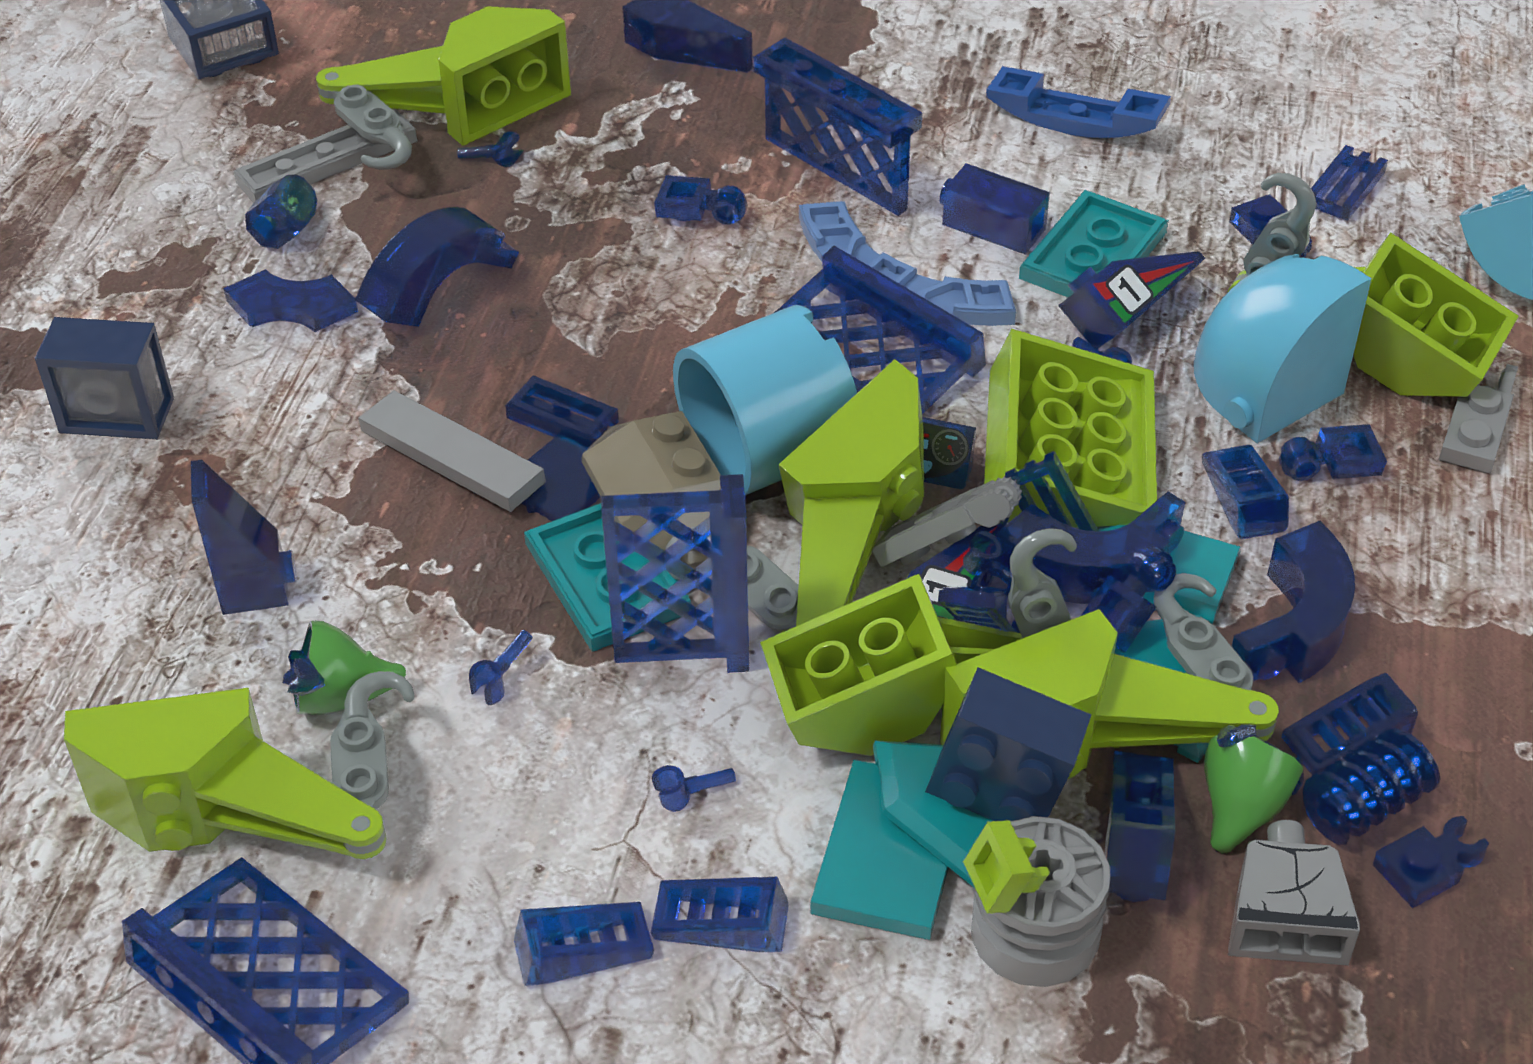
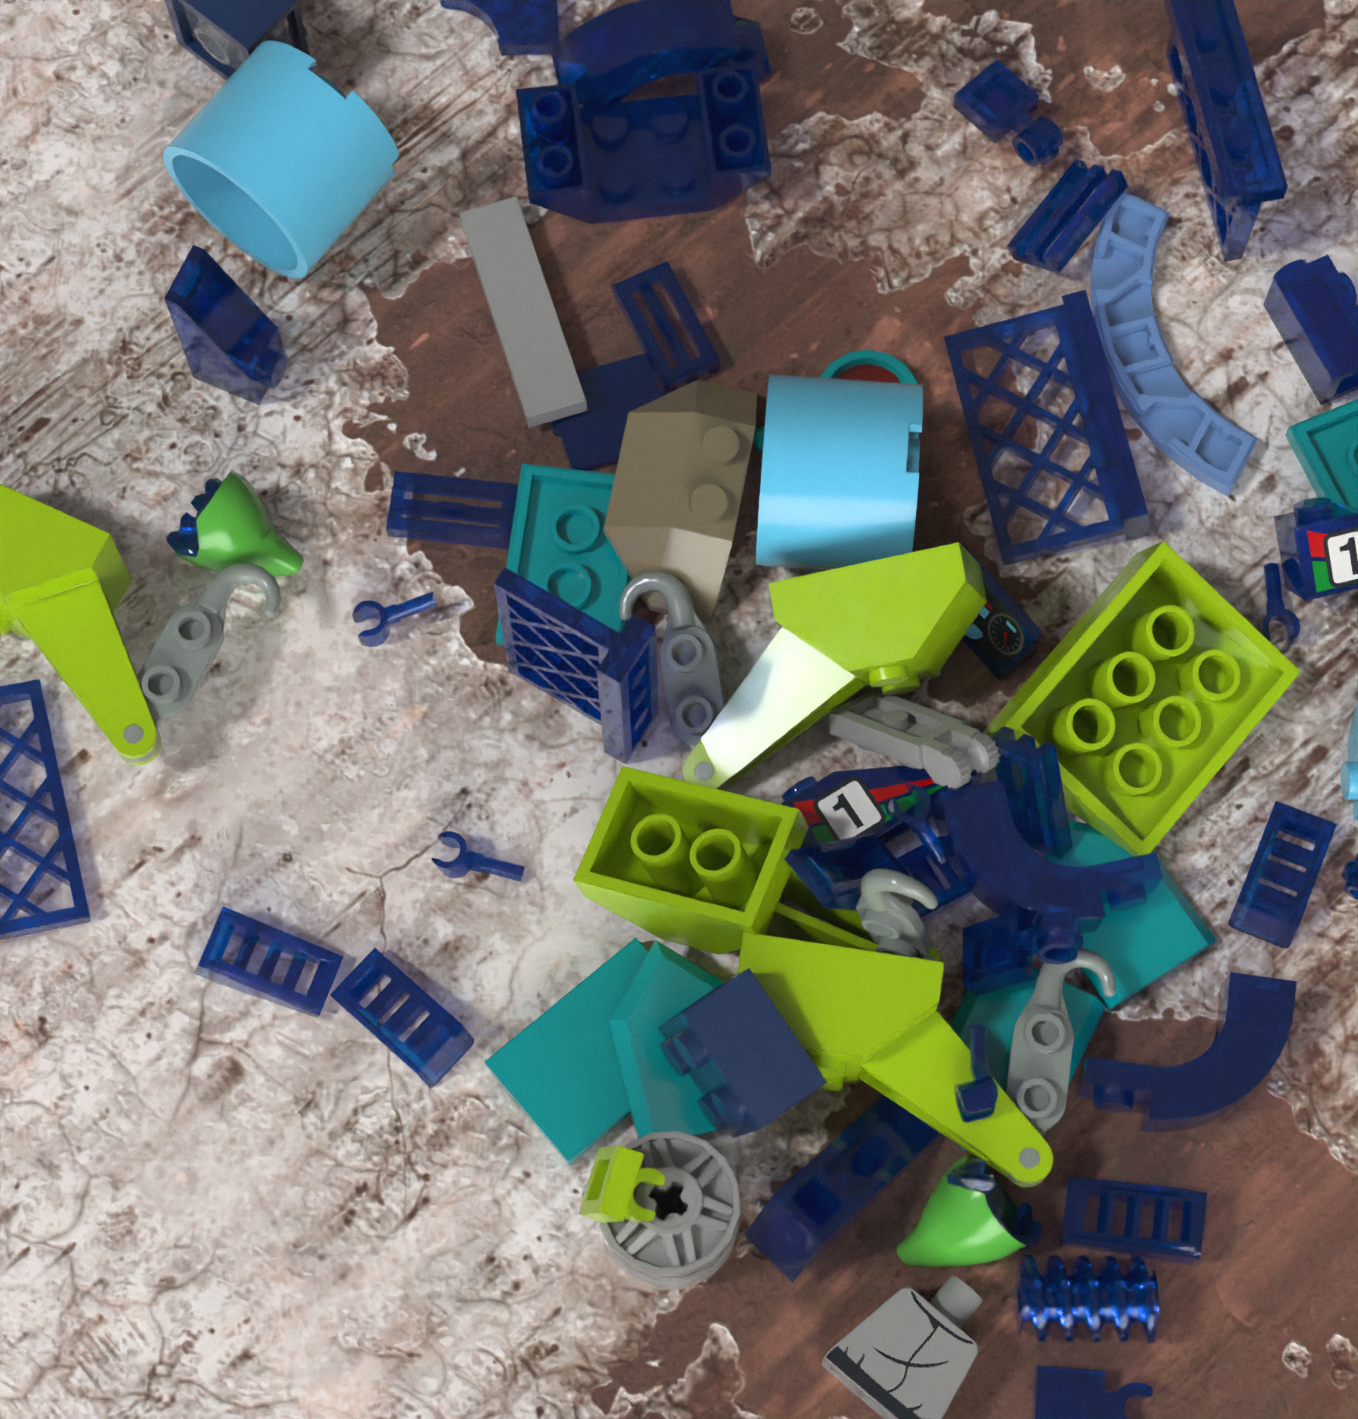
camera: 35 degrees right, 25 degrees up
none -> medium azure brick [163,40,400,279]
none -> clear blue tile [386,471,518,549]
none -> clear blue slope [516,63,772,224]
none -> clear blue hand [954,1024,998,1123]
none -> clear blue tile [1007,159,1128,273]

